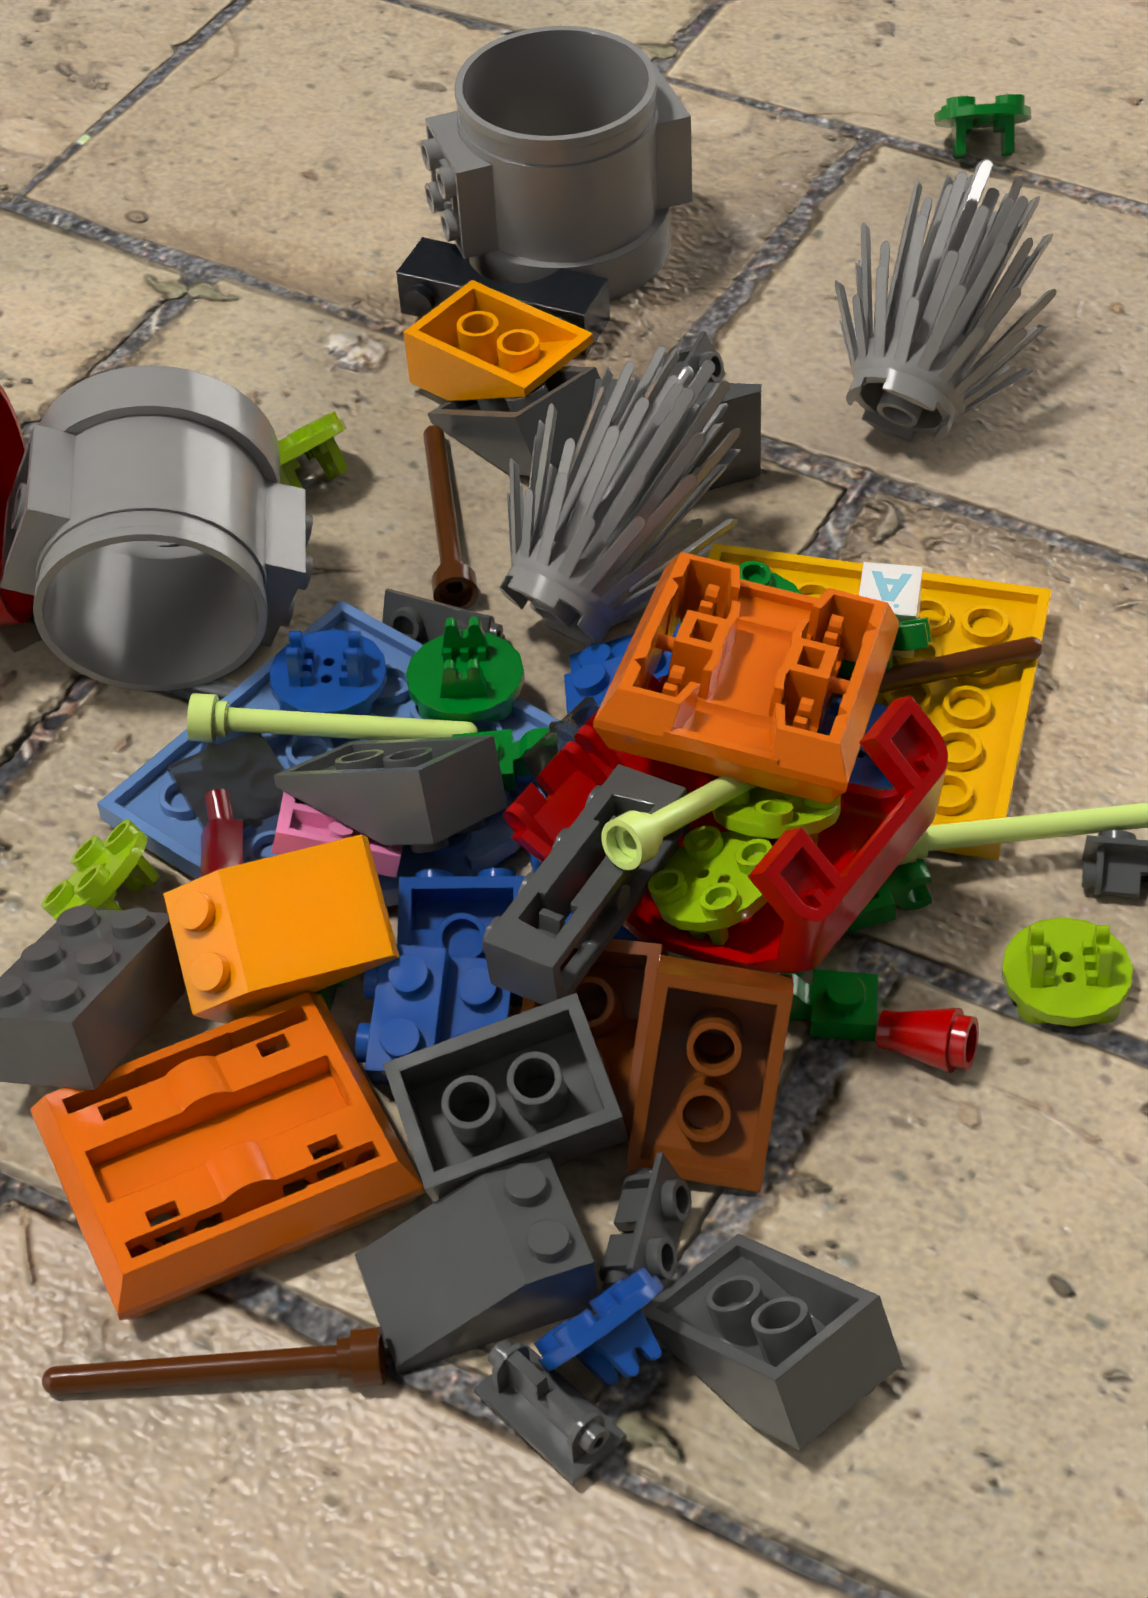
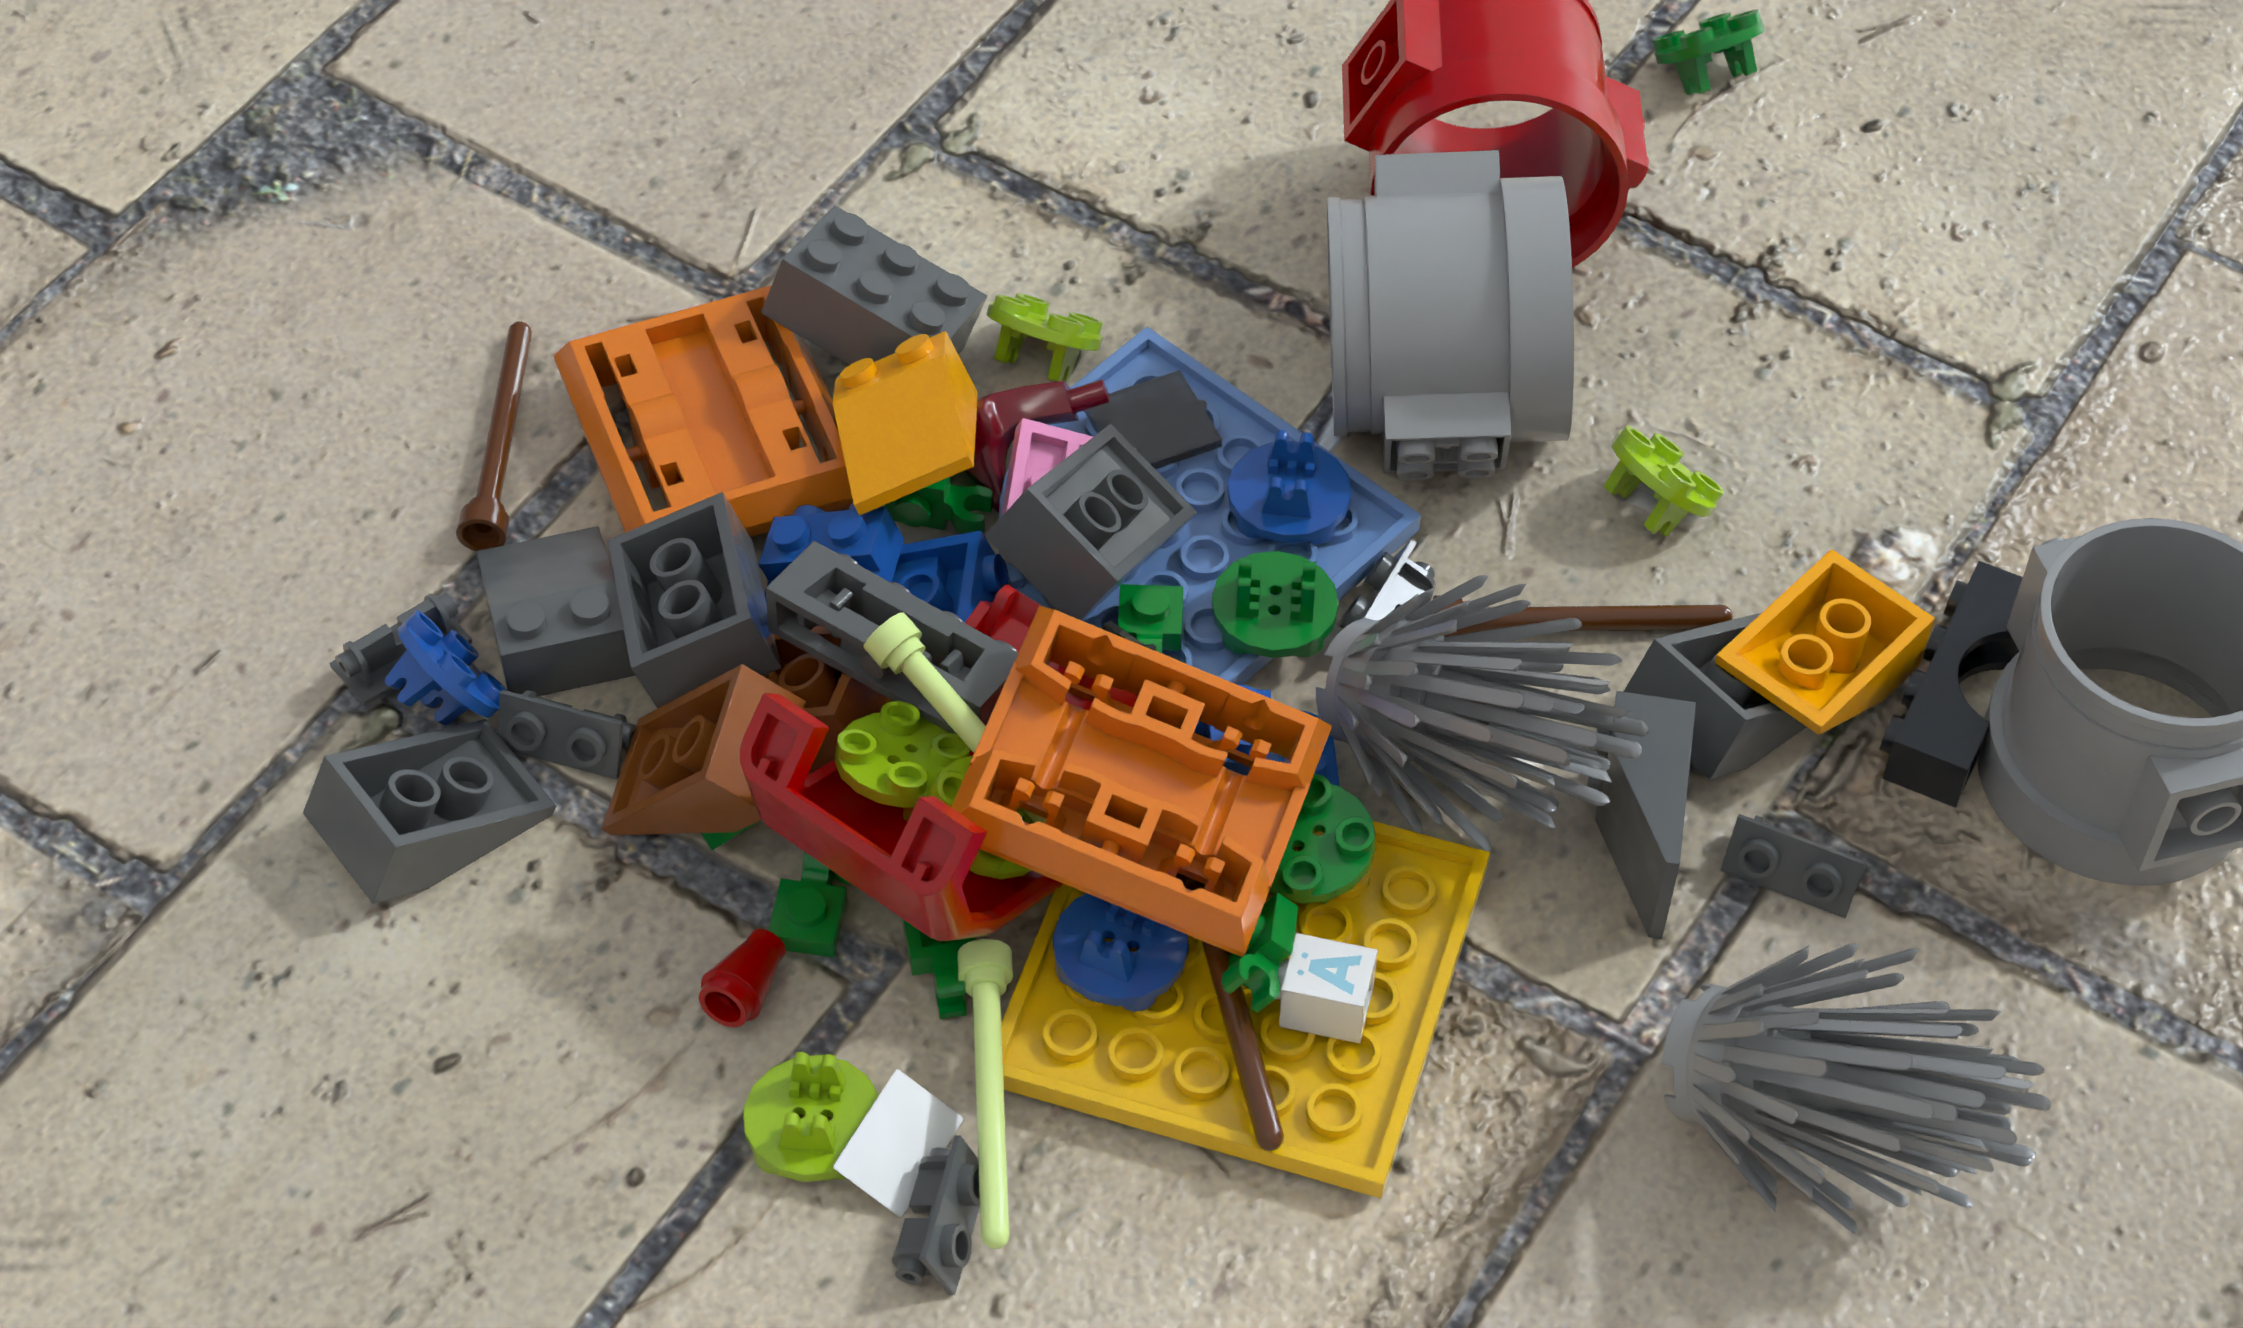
camera: 90 degrees right, 5 degrees up
yellowish green piece [187,693,478,742] -> none
none -> white sticker [833,1070,963,1217]

